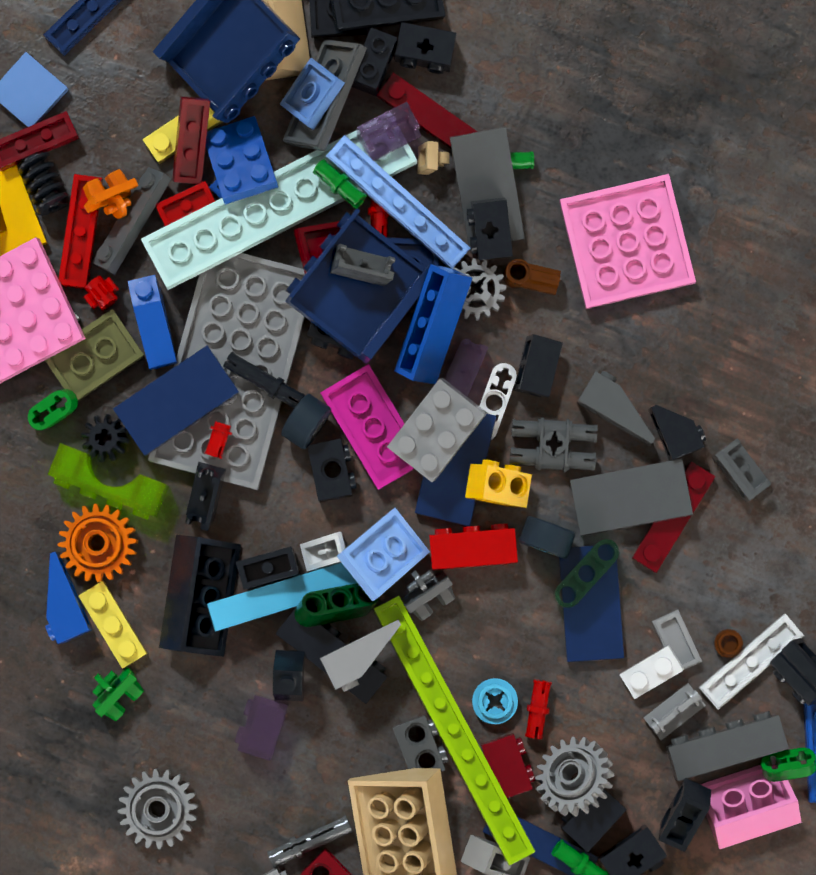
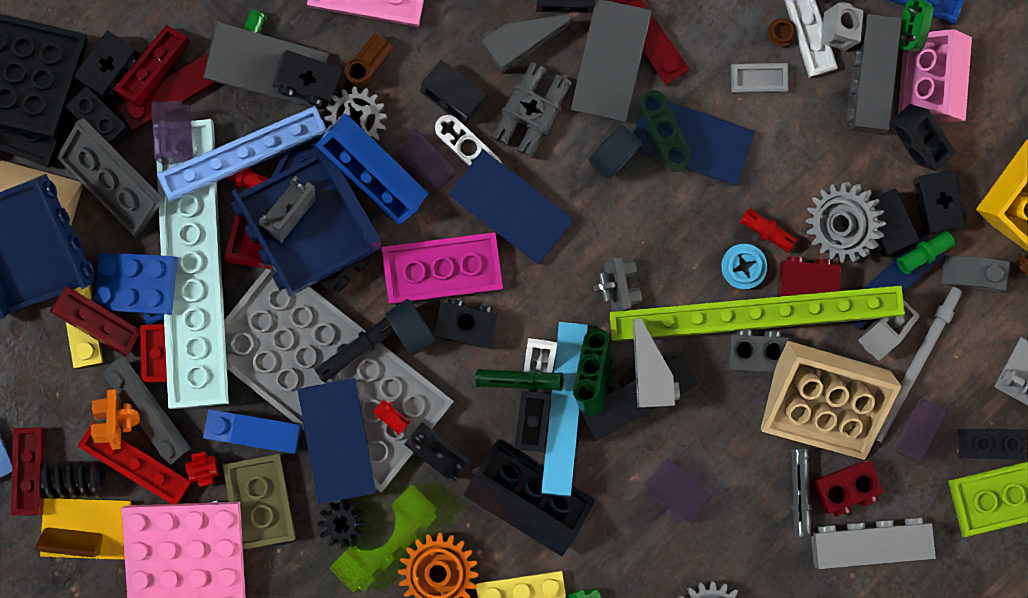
camera: 70 degrees left, 0 degrees up
green beam [28,389,78,430] -> none
black slope [273,650,305,702] -> none
medium blue tile [280,58,345,130] -> none
green pin [313,159,367,209] -> none
light blue plate [337,508,430,601] -> none
light grey brick [387,378,487,482] -> none
tan tile [417,141,449,175] -> none
red brick [429,524,518,570] -> none
yellow brick [465,460,532,508] -> none
white plate [620,645,684,699] -> none
light grey hinge [644,683,706,740] -> none
none -> dark red plate [114,24,191,107]
none -> dark green pin [475,369,564,392]
none -> light grey brick [821,2,863,51]

